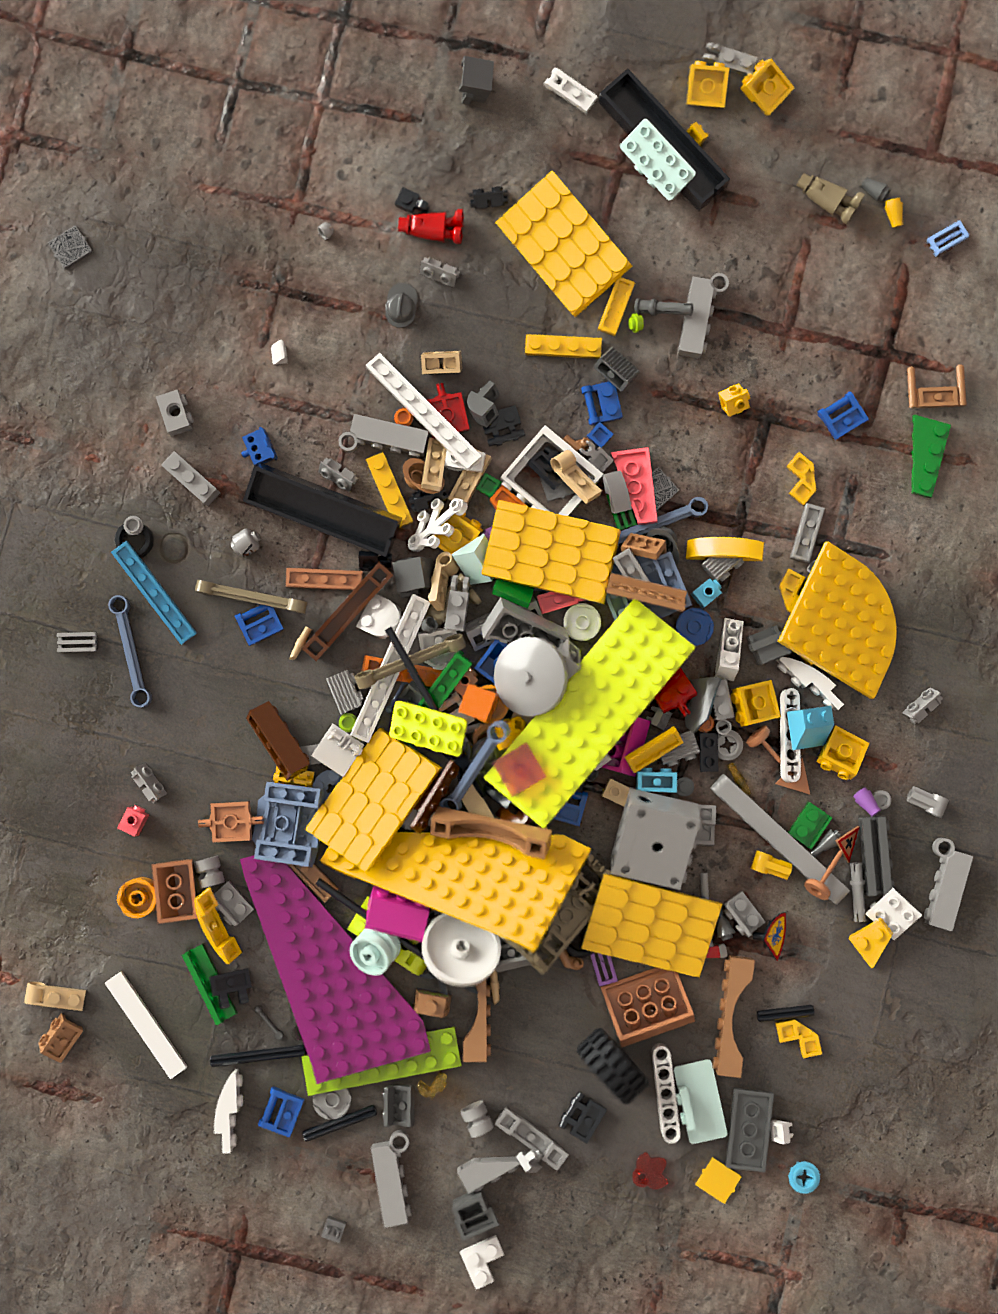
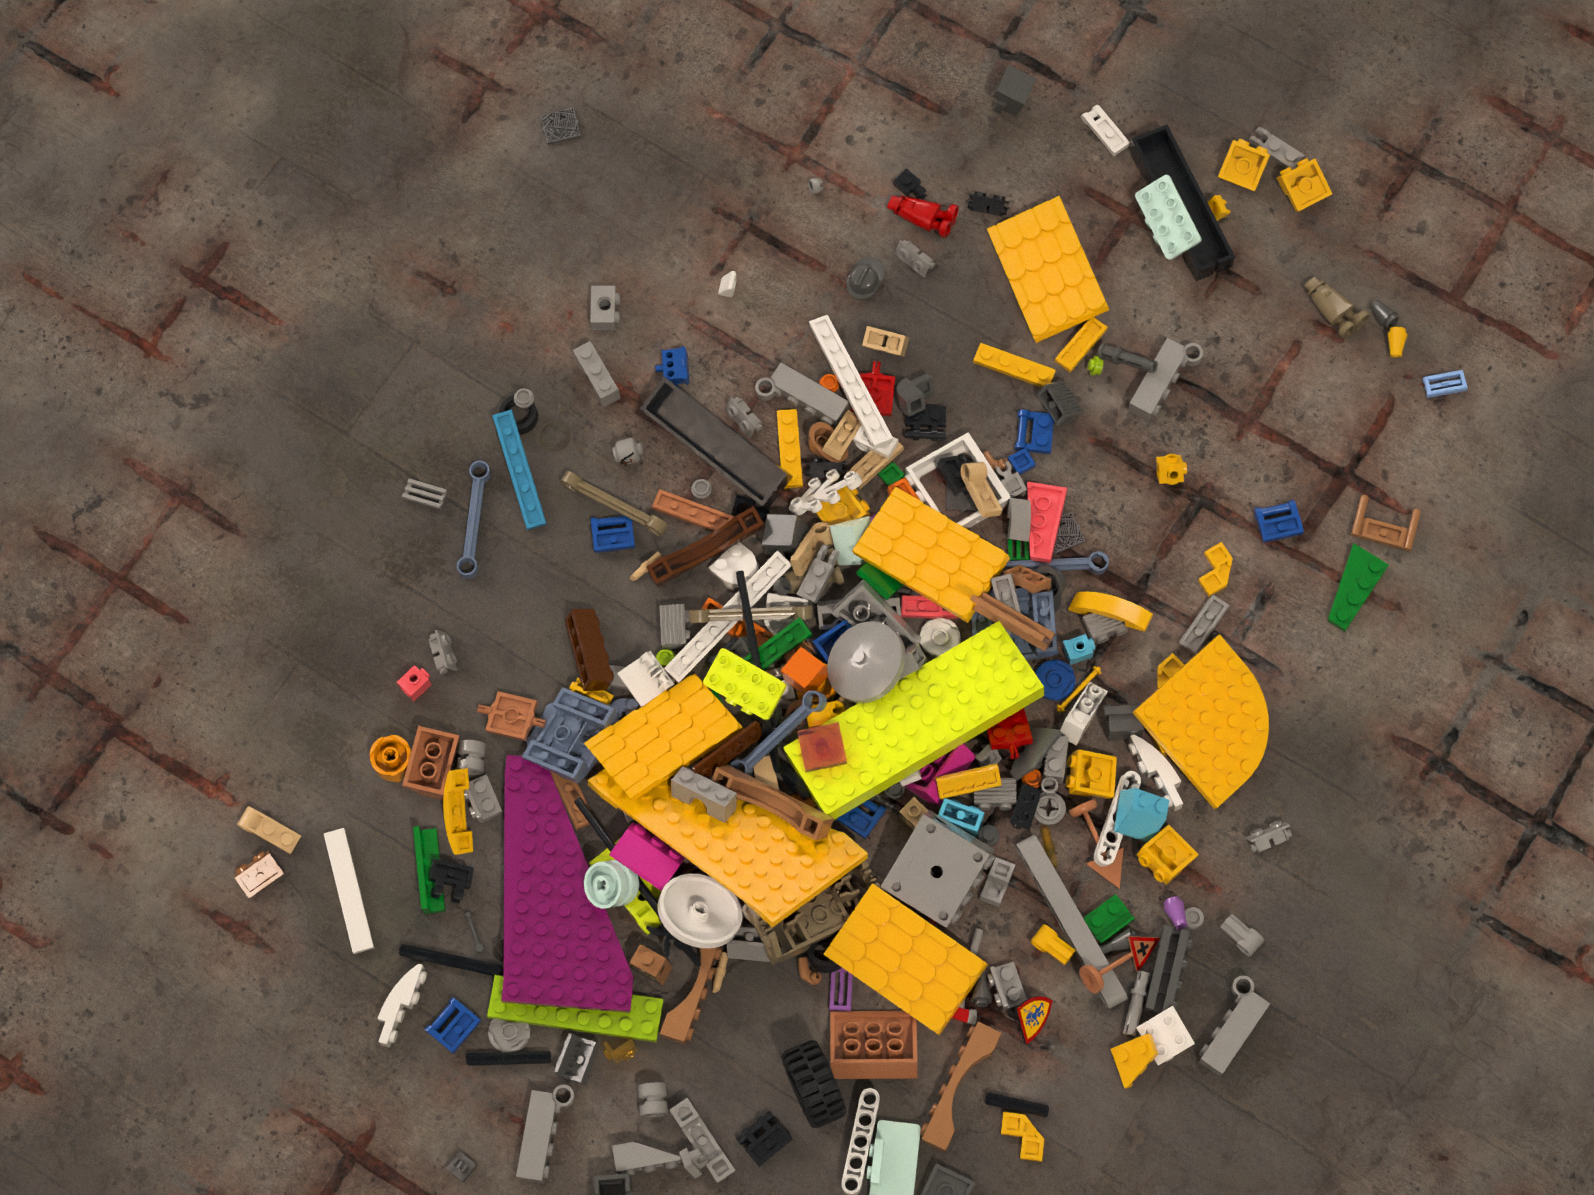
camera: 25 degrees right, 15 degrees down
none -> light grey arch [671,767,737,823]
none -> light grey plate [691,479,712,499]
none -> yellow axle [1056,666,1101,713]

